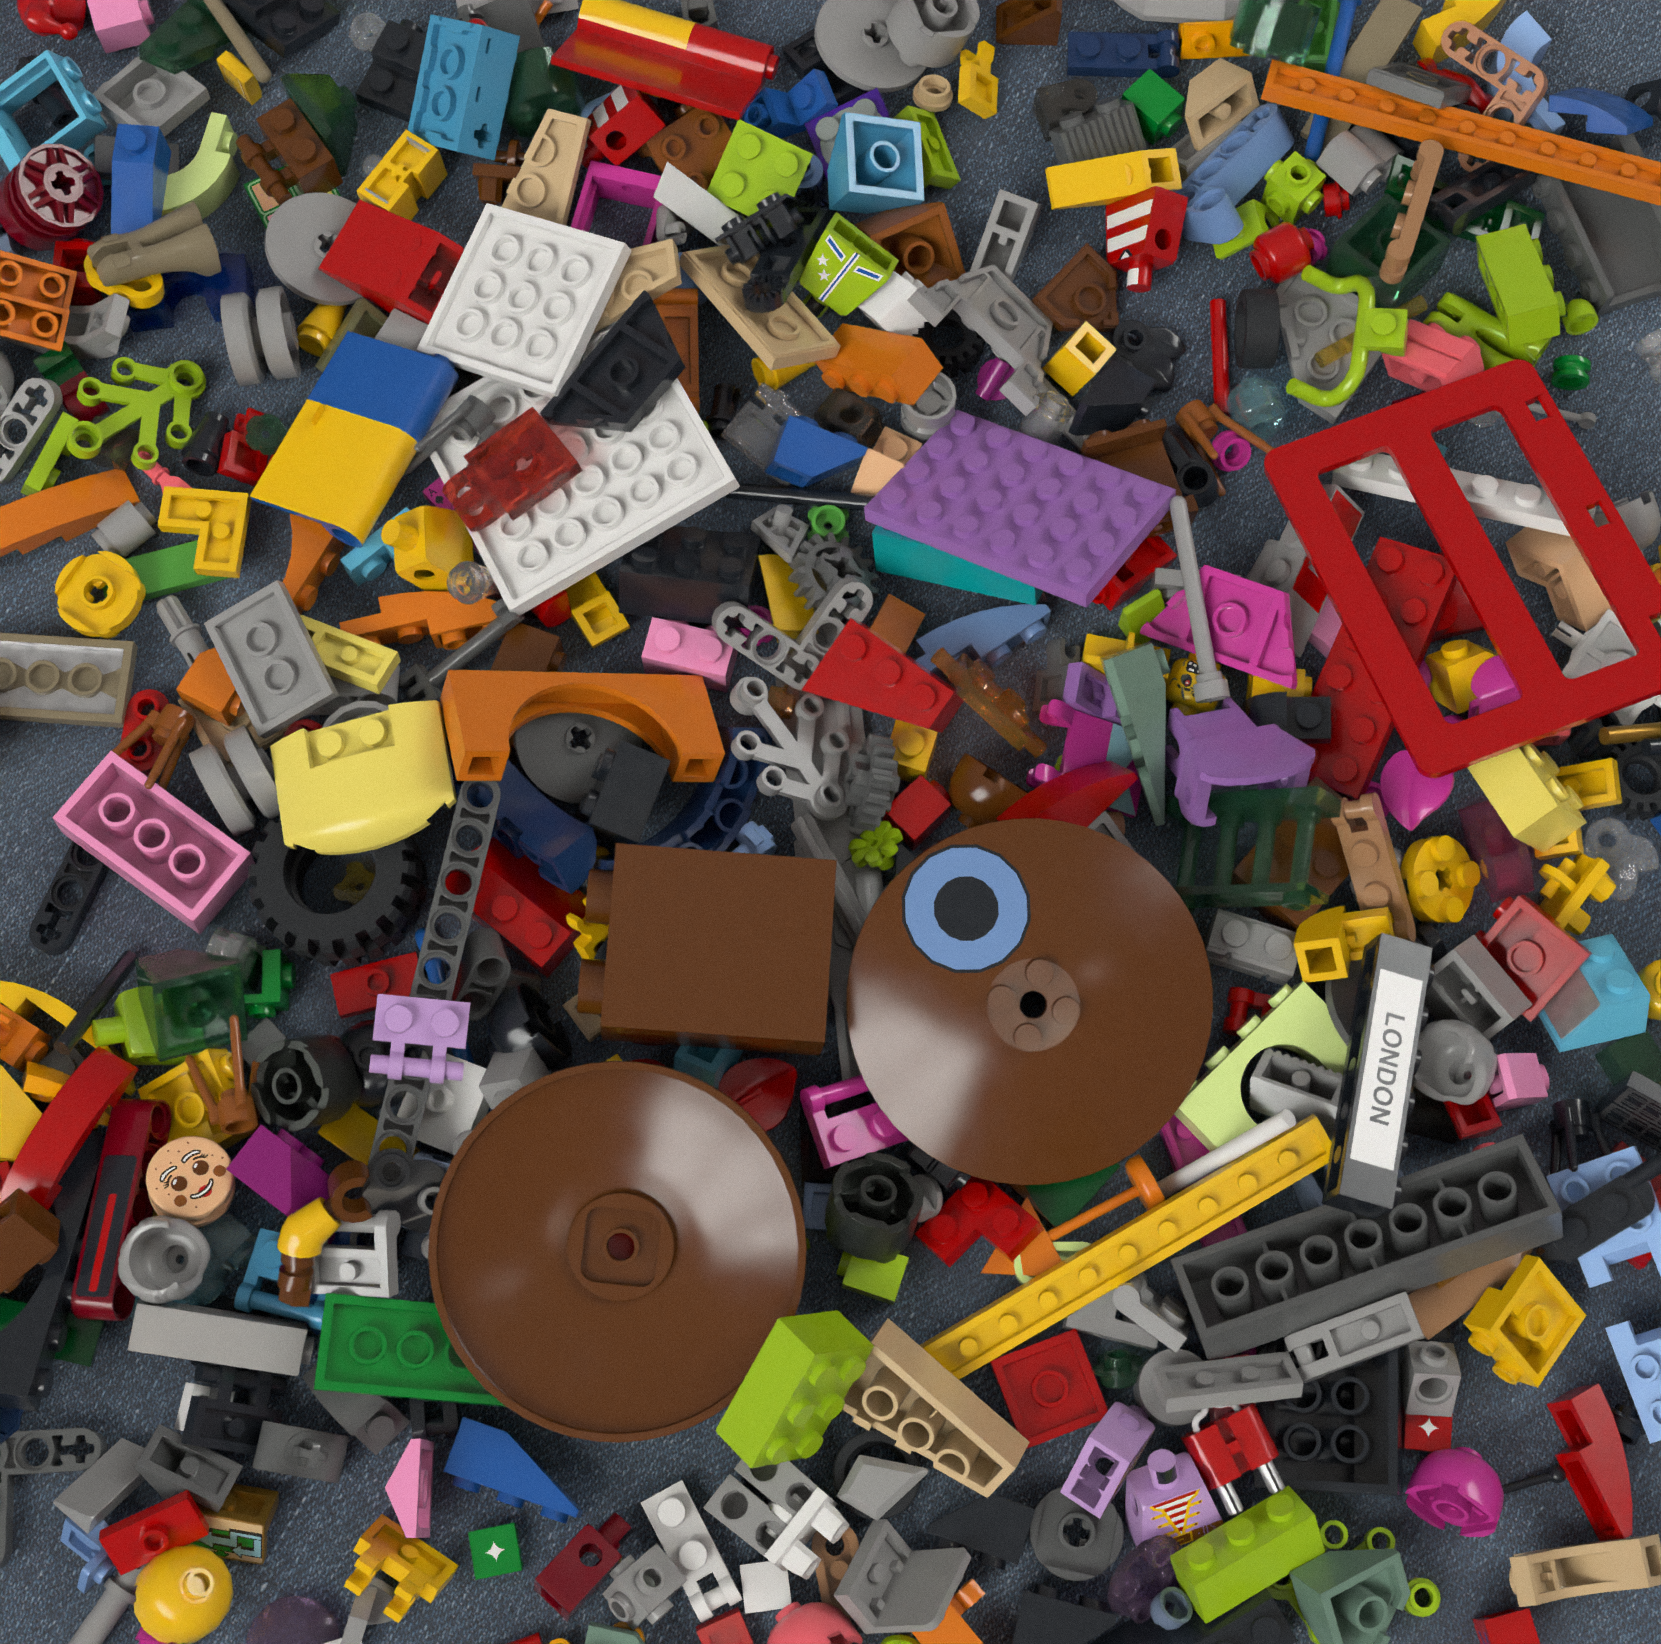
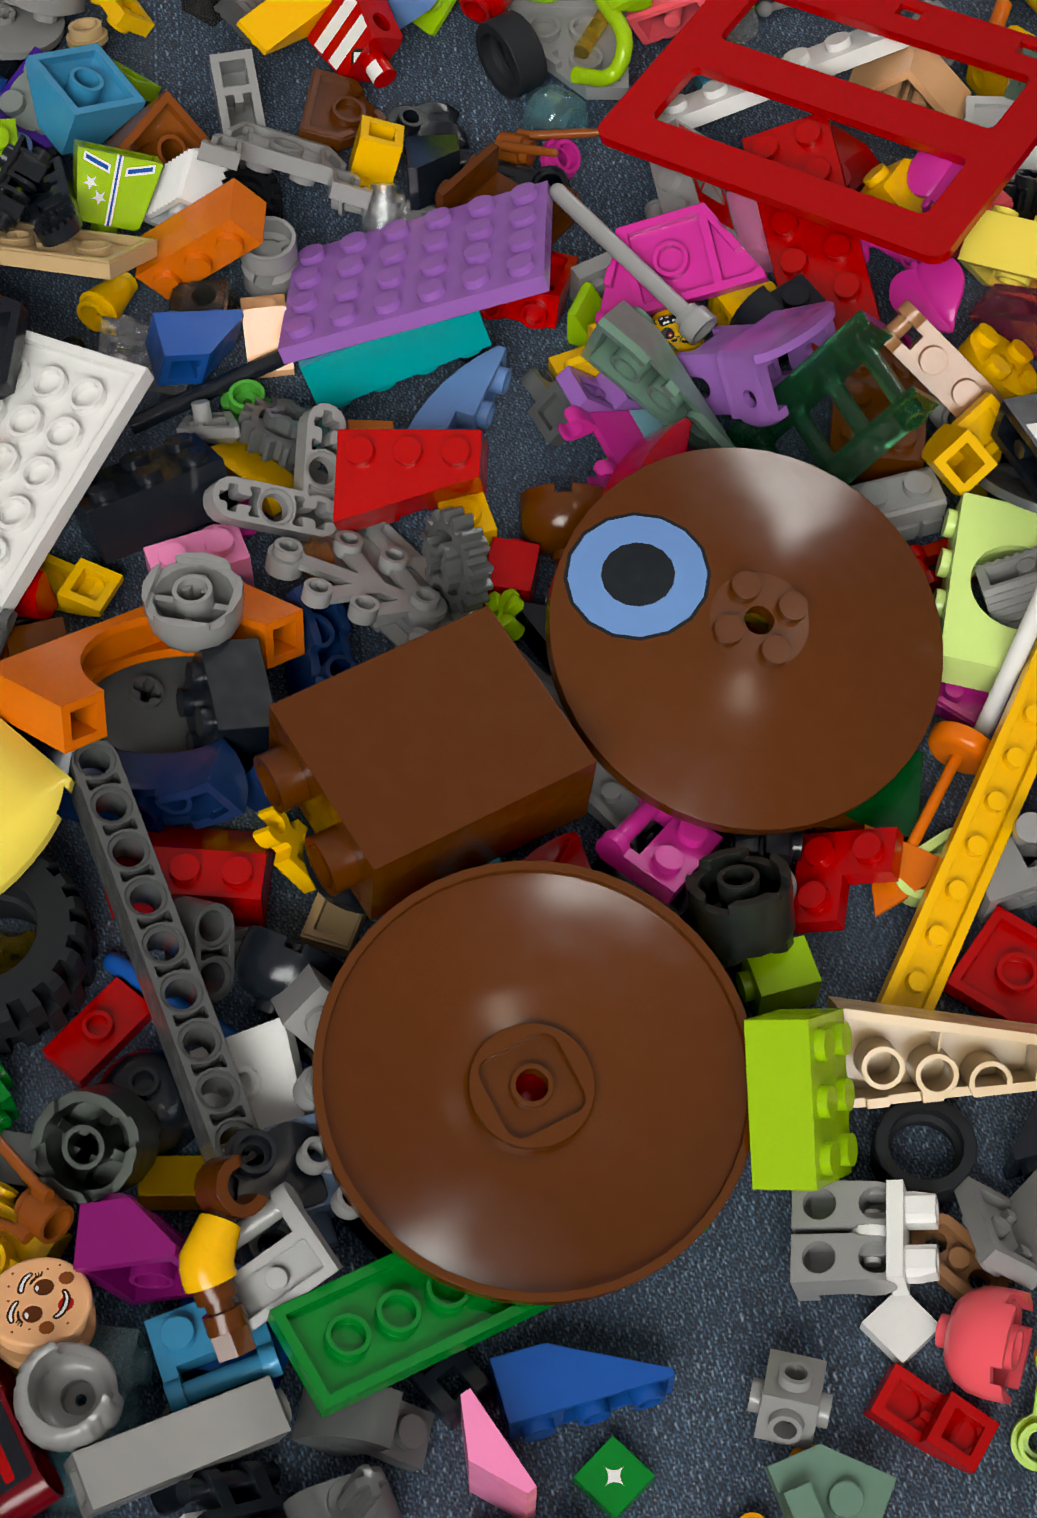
camera: 35 degrees left, 15 degrees down
lavender plate [369,994,470,1084] -> none
dark red torso [534,1512,634,1622] -> none
white plate [641,1480,743,1623] -> none
light grey piece [836,1455,928,1521] -> none
clear orange plate [931,647,1048,758] -> none
magenta plate [975,357,1014,401] -> none
red bar [1209,298,1231,417] -> none
none -> light grey cylinder [141,552,245,653]

